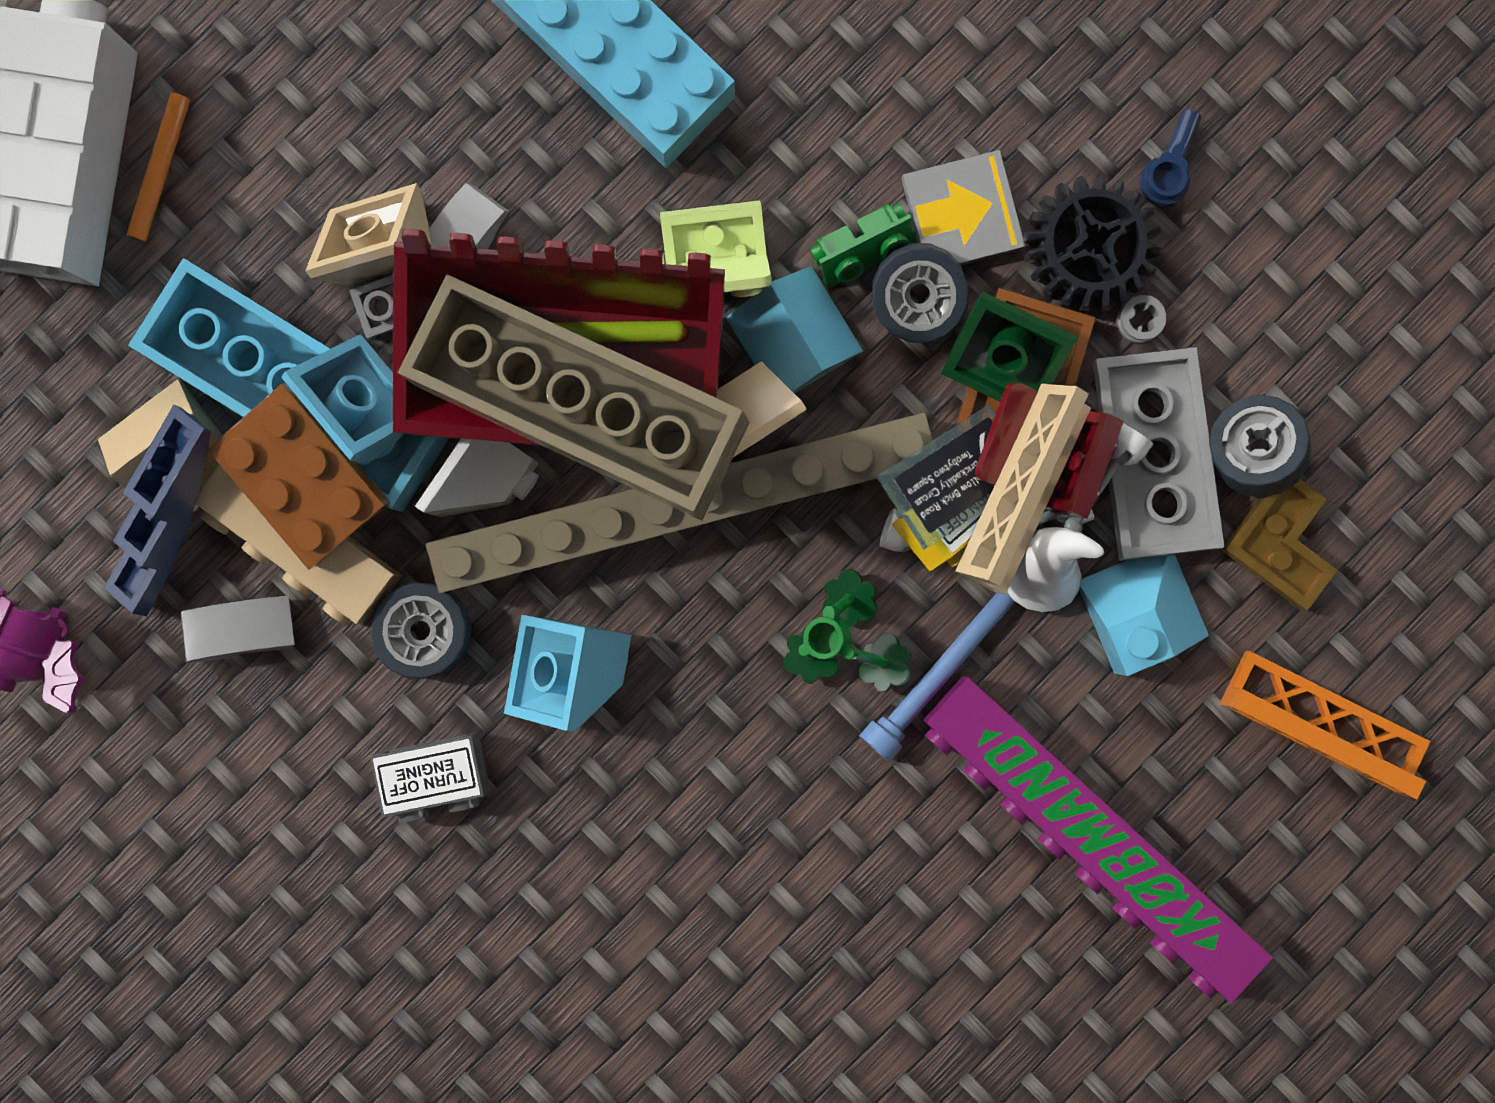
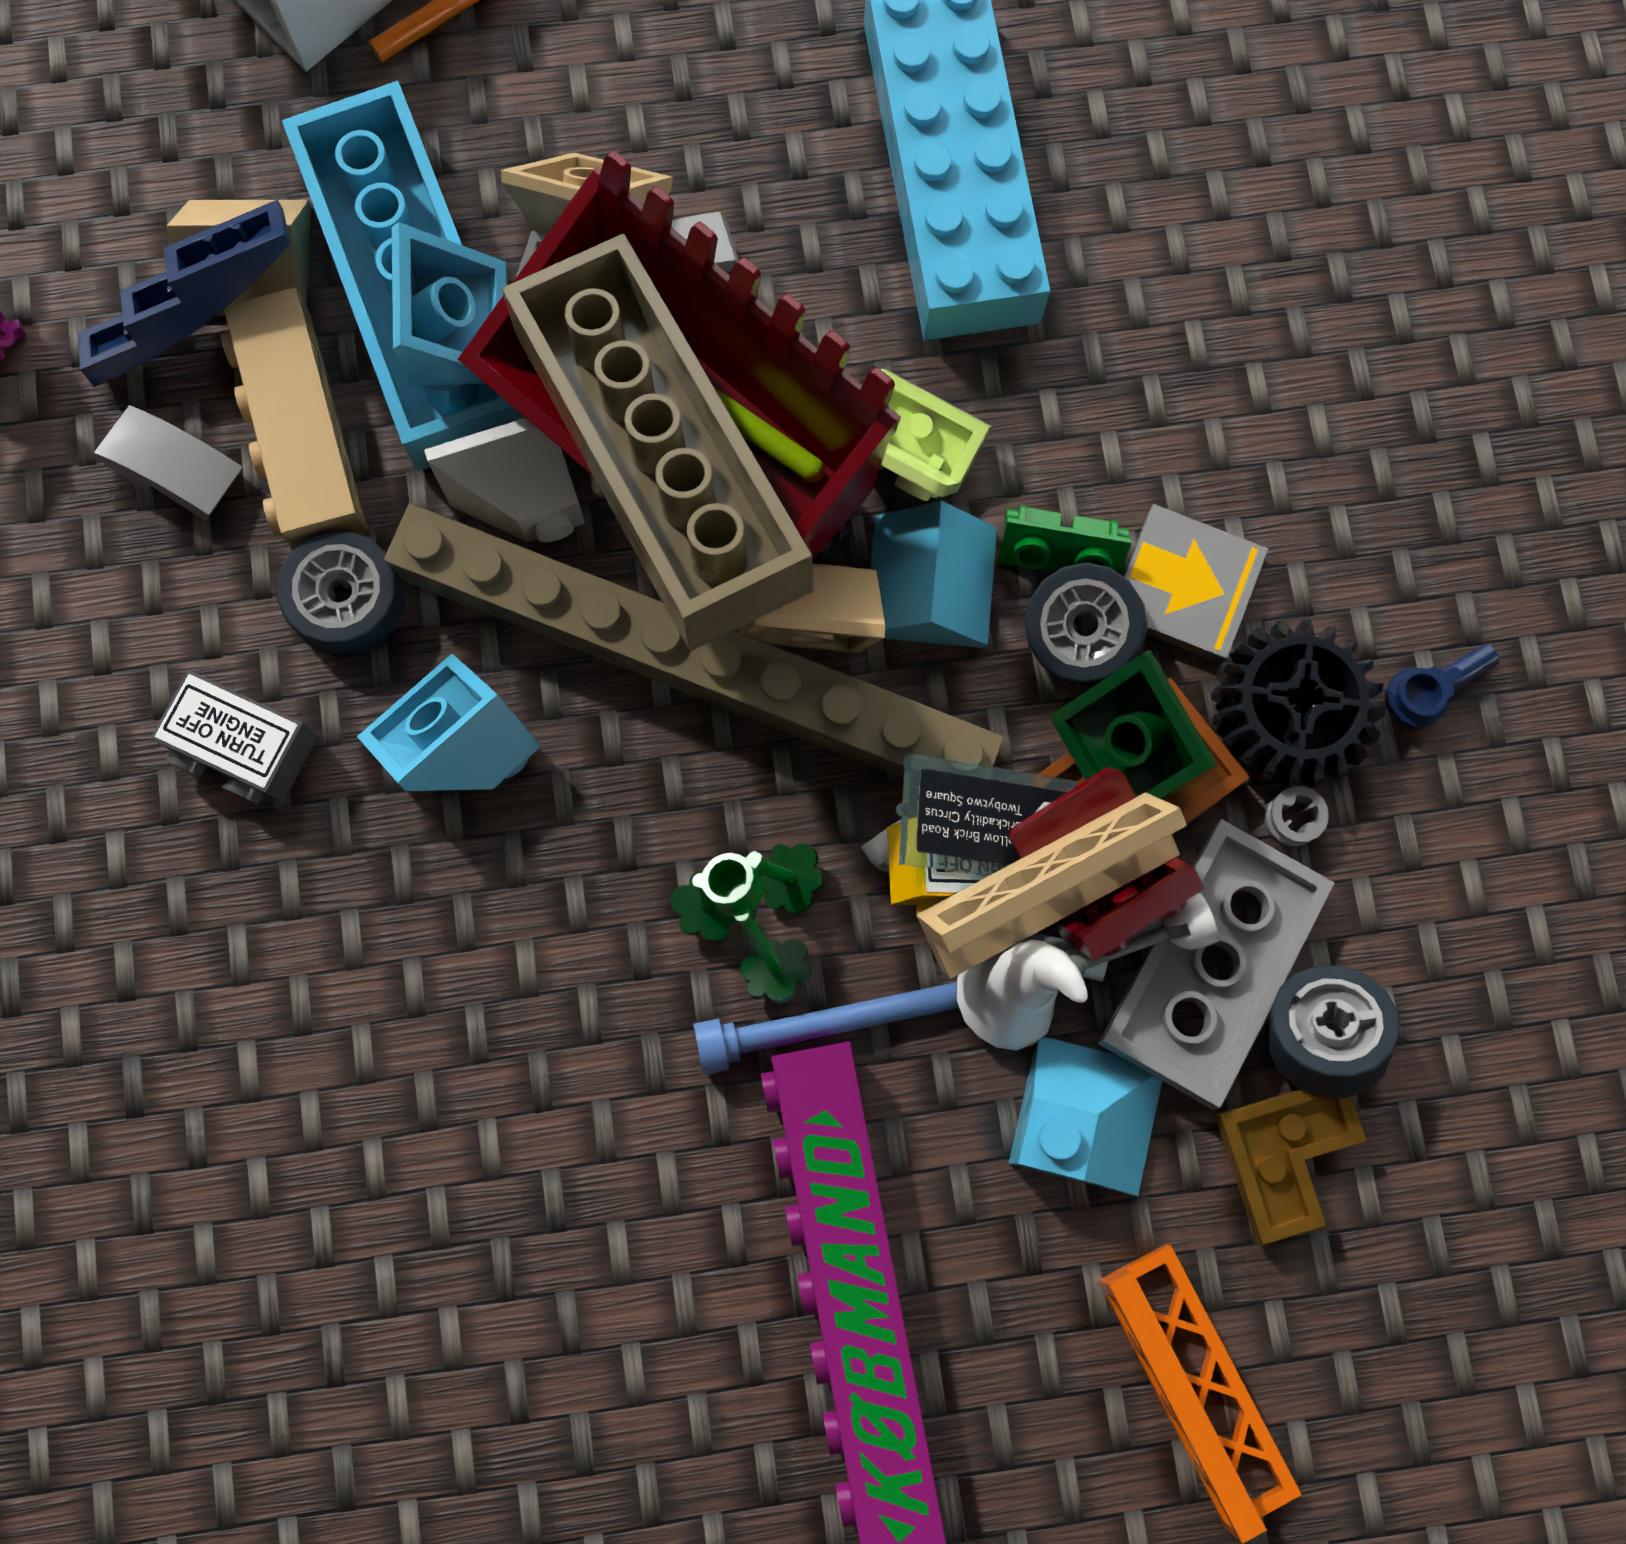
camera: 35 degrees right, 10 degrees down
dark orange plate [208,383,390,570] -> none

